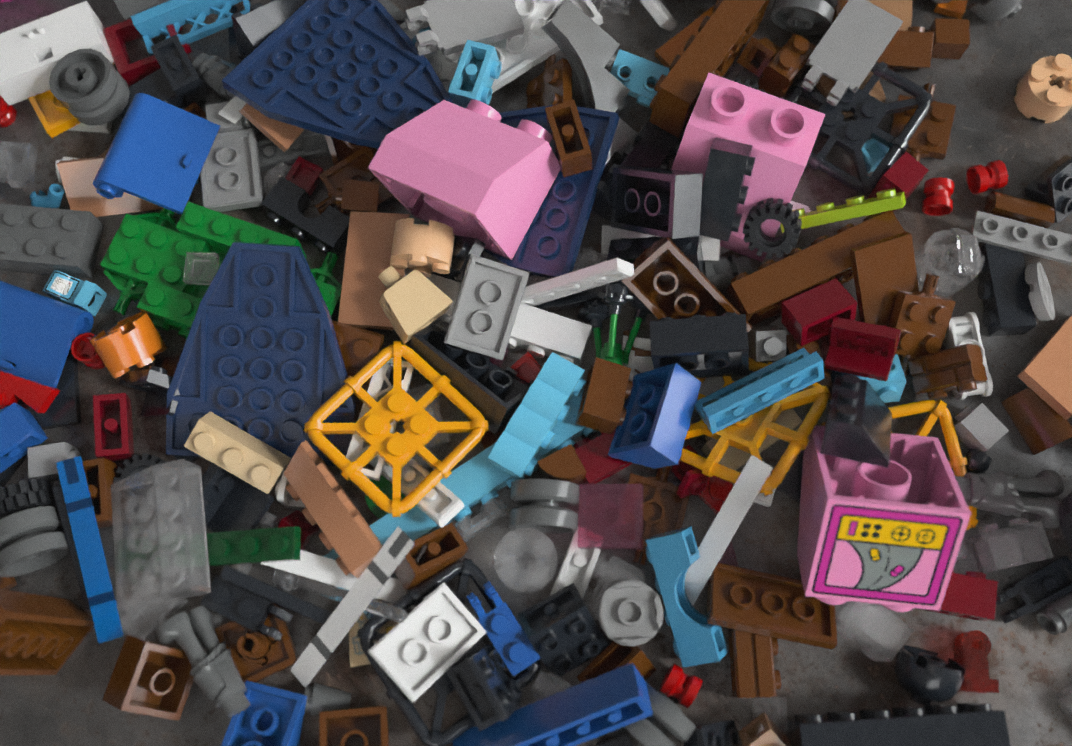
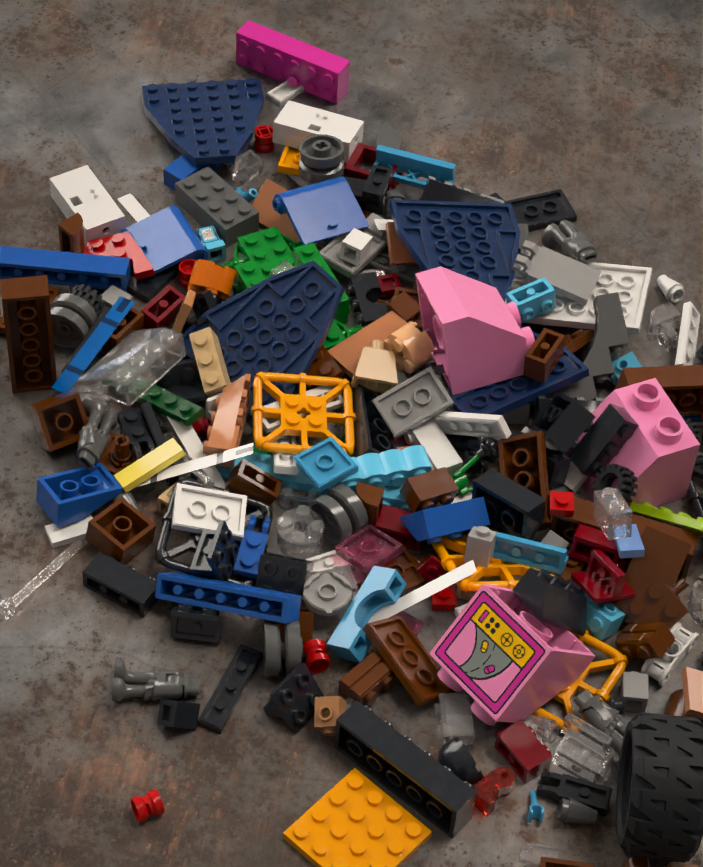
camera: 40 degrees right, 25 degrees down
none -> light yellow tile [114,438,185,493]
none -> medium nougat tile [167,289,196,344]
none -> dark azure tile [293,436,358,492]
none -> white brick [339,228,373,266]
none -> light grey brick [464,526,497,568]
none -> dark azure hand [527,790,545,823]
none -> red plate [549,491,574,517]
none -> clear tile [561,712,613,759]
none -> clear brick [593,487,632,540]
none -> medium blue tile [612,524,645,559]

